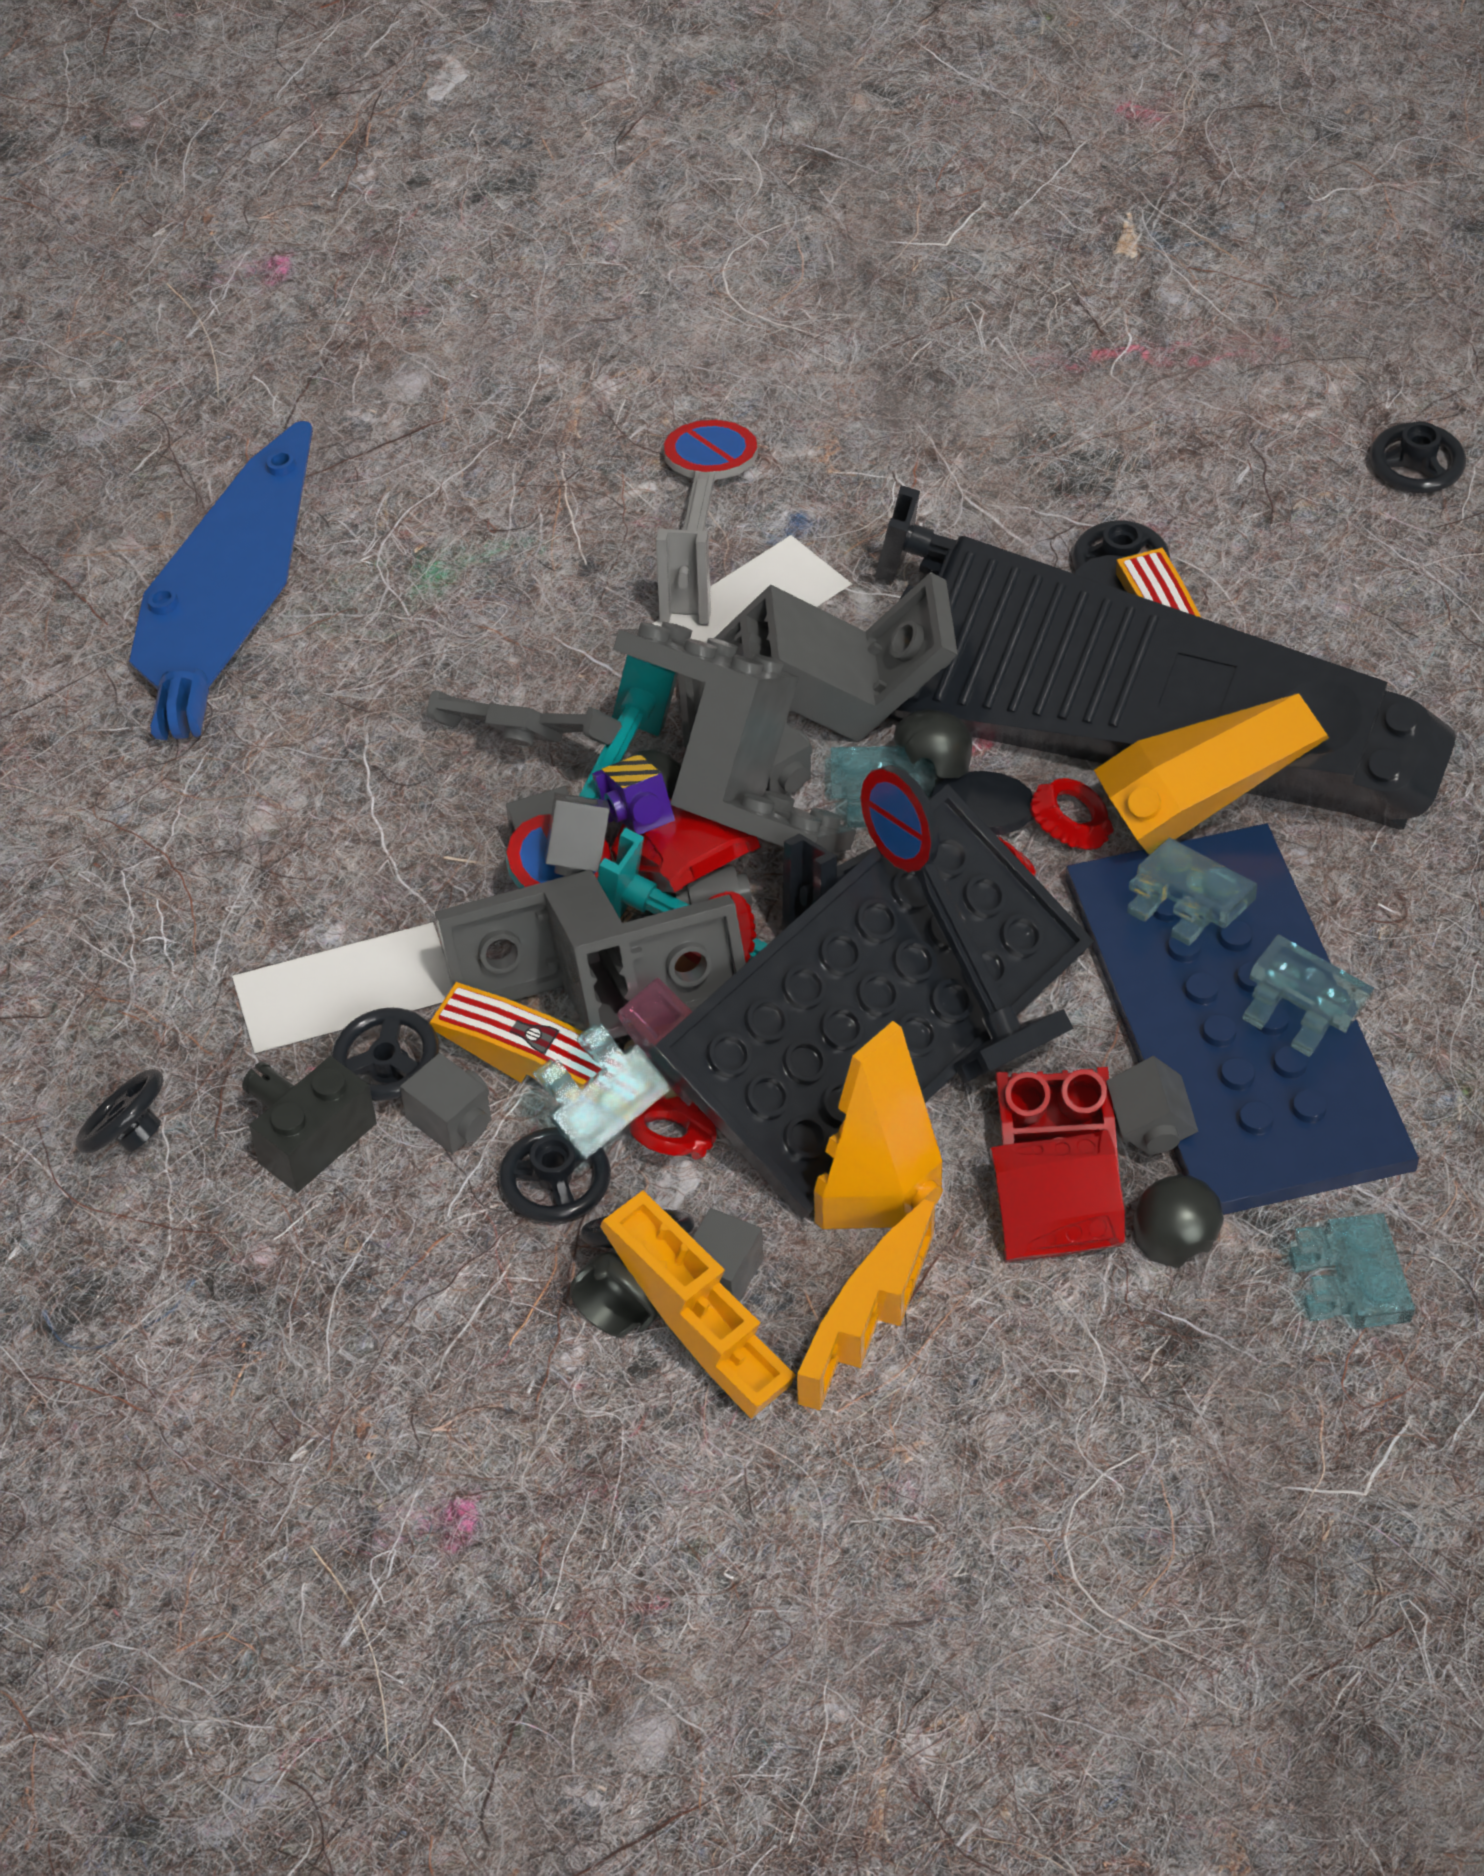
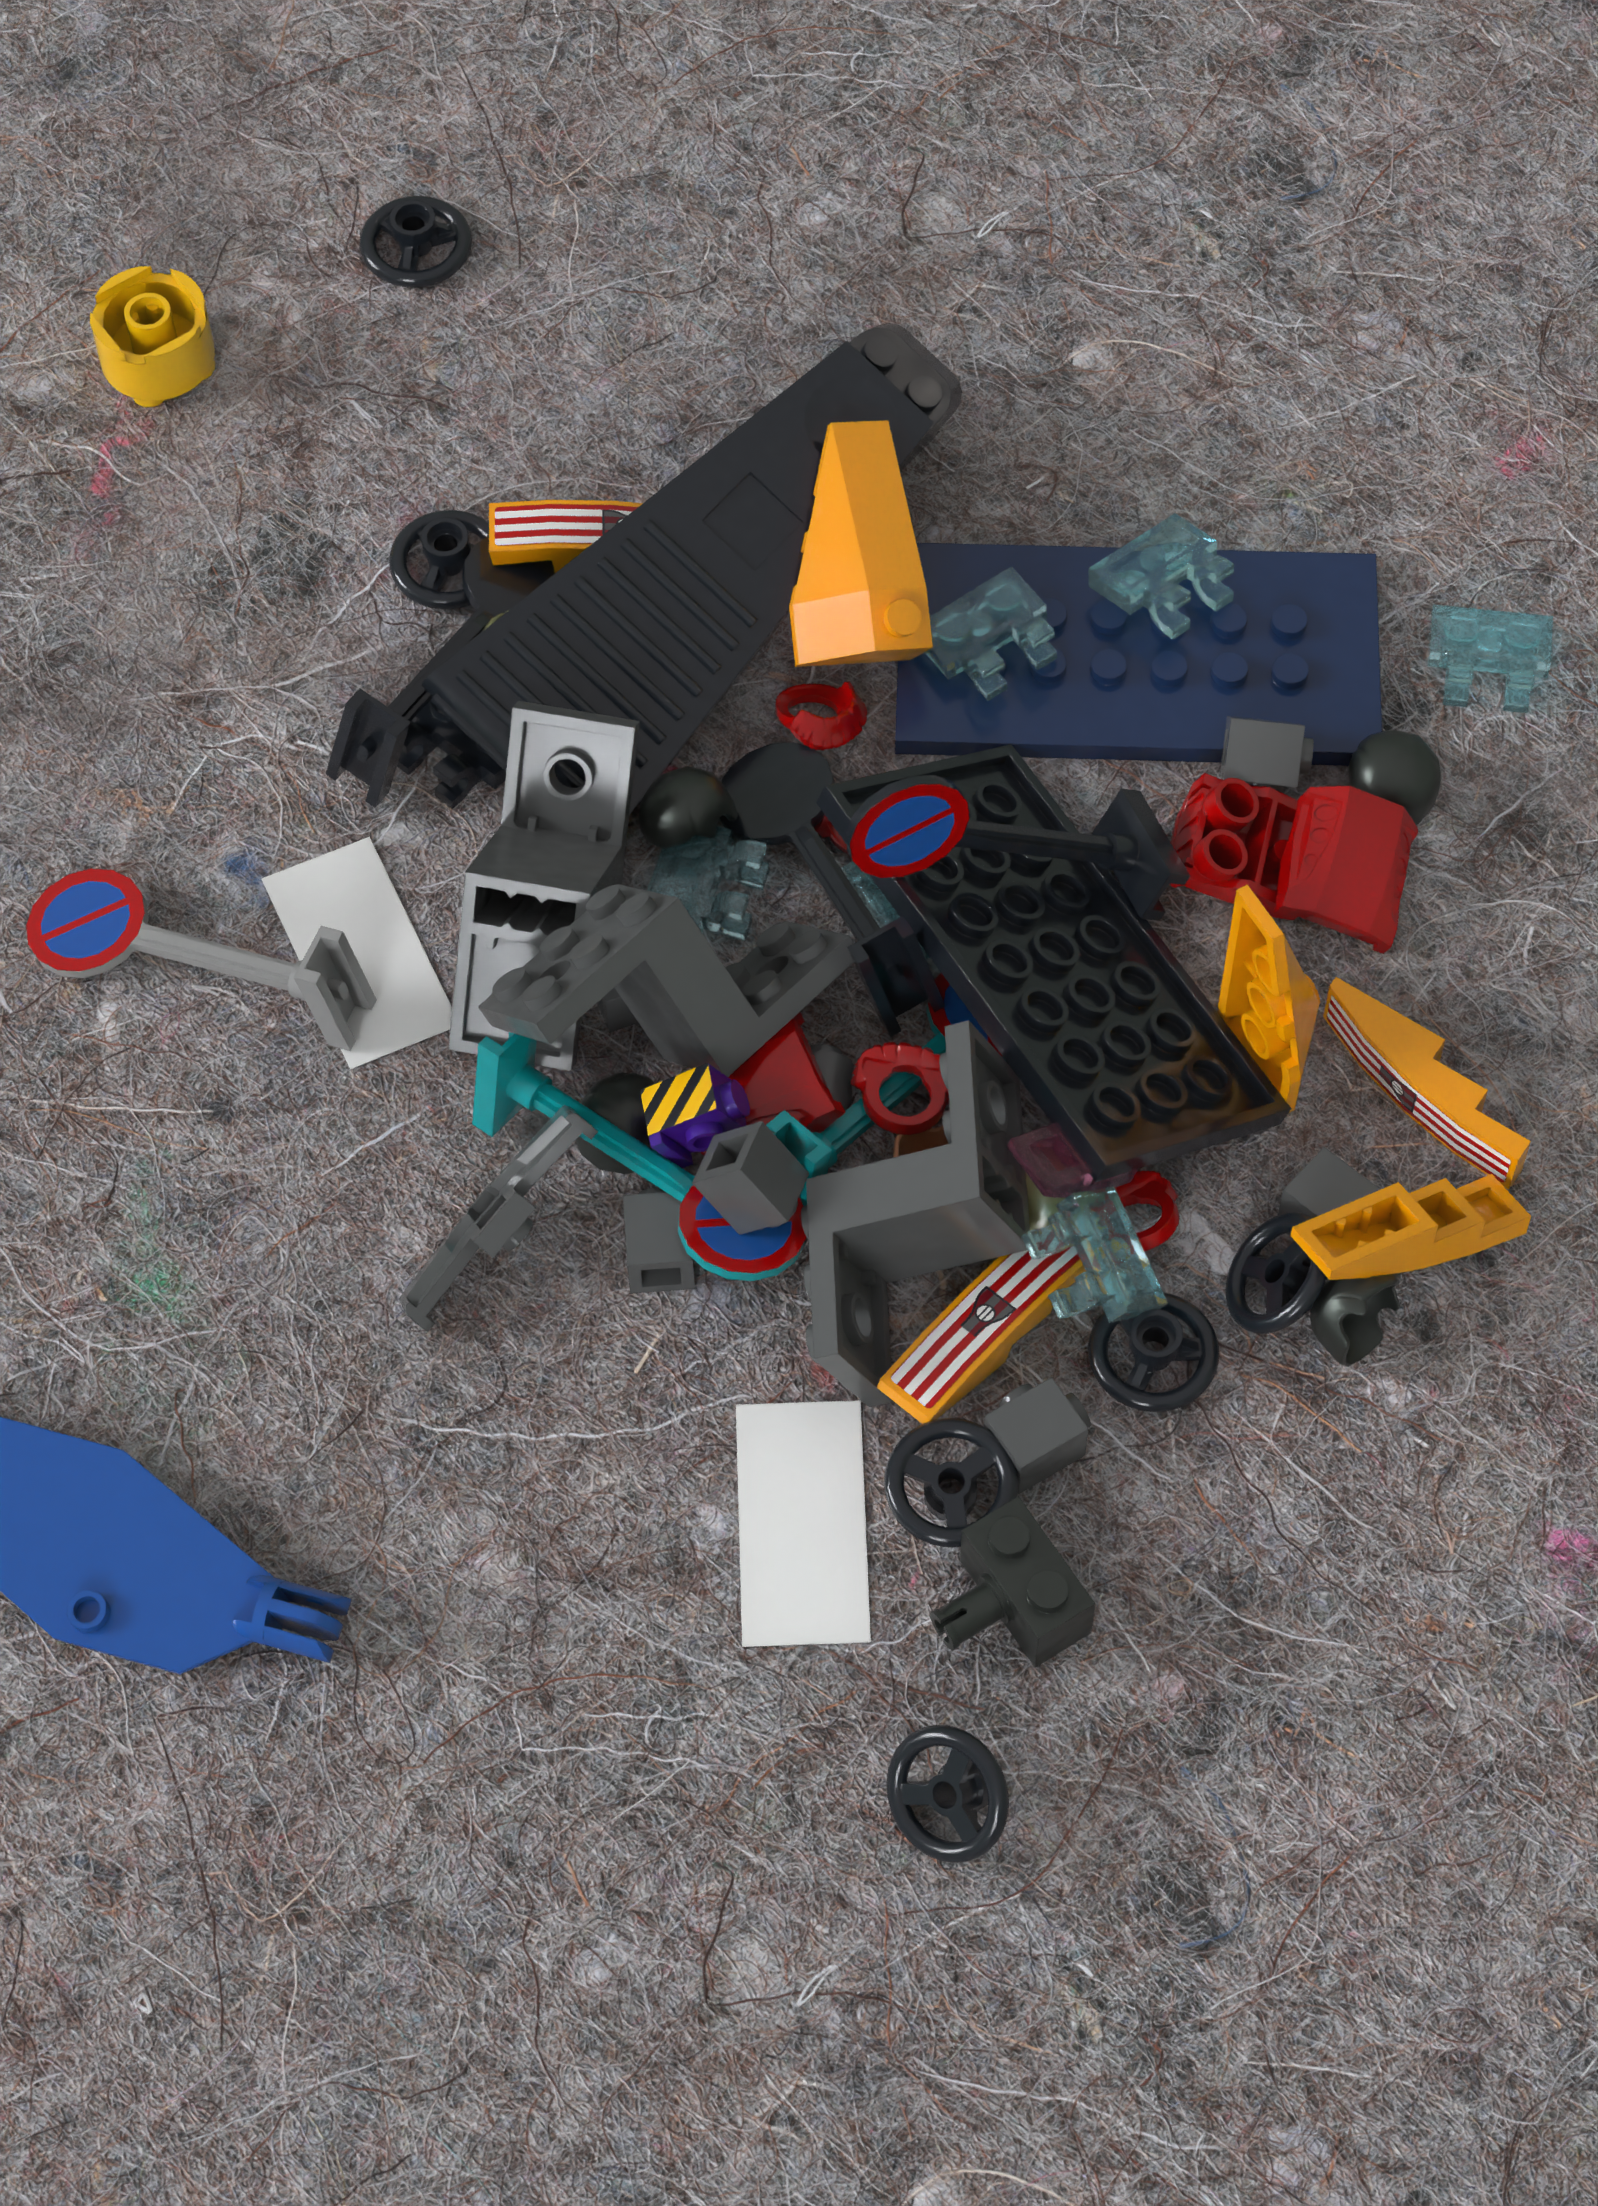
camera: 75 degrees left, 10 degrees up
none -> yellow brick [90,266,215,407]

